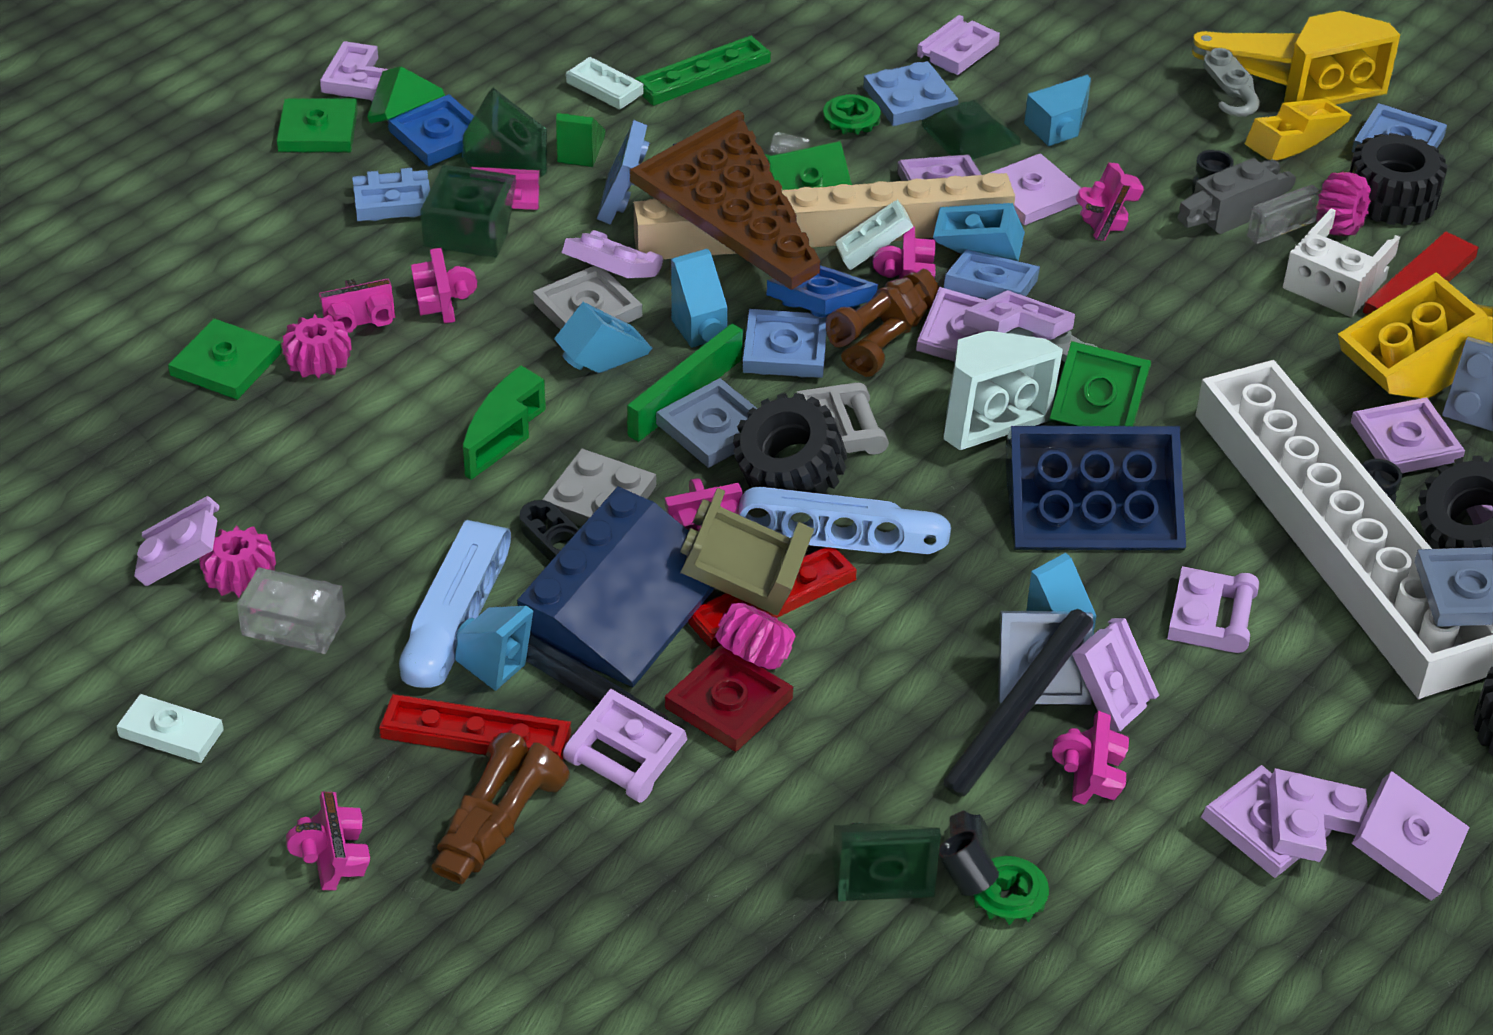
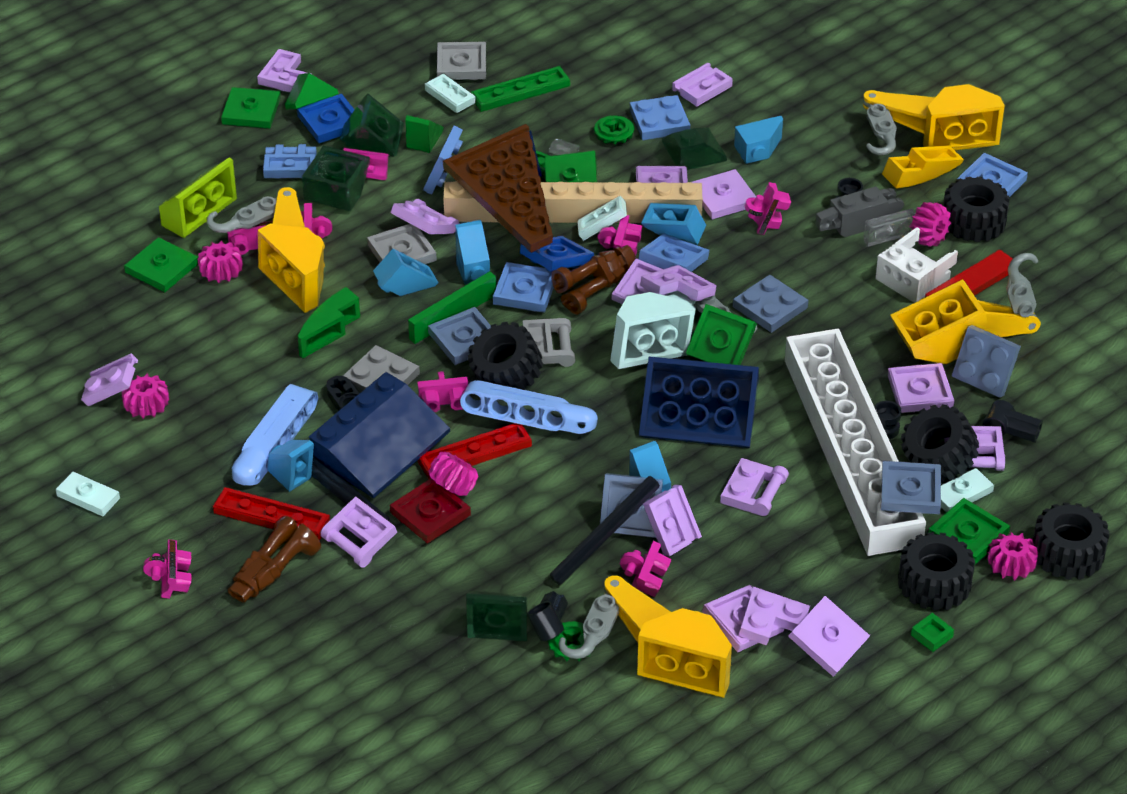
camera: 10 degrees right, 0 degrees up
clear brick [237,567,346,654] -> none
olive panel [680,487,814,616] -> none
none -> lime slope [159,158,237,238]
none -> yellow slope [206,187,325,313]
none -> light grey plate [437,42,486,80]
none -> yellow slope [558,576,732,698]
none -> sand blue plate [733,275,808,333]

